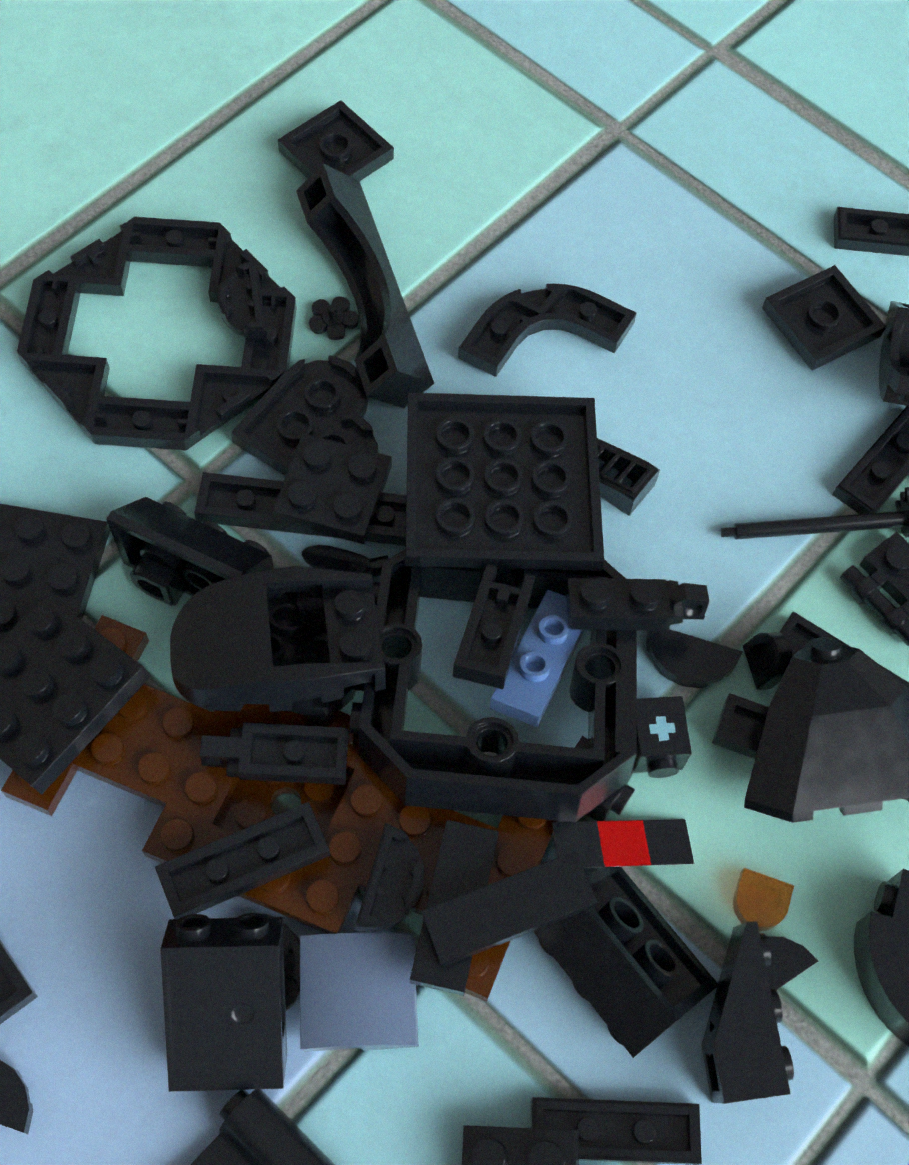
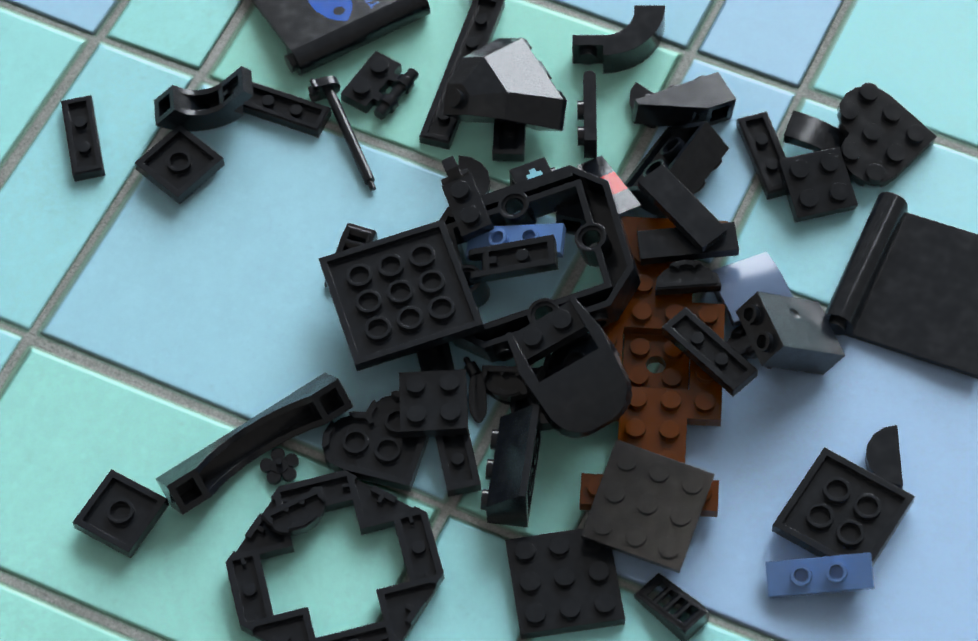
camera: 100 degrees left, 5 degrees down
black tile [130,558,184,606] -> none
black hinge [199,722,349,785] -> none
black plate [458,284,637,377] -> none
clear orange tile [733,868,794,931] -> none
black tile [743,632,793,690] -> none
none -> black hinge [577,71,597,158]

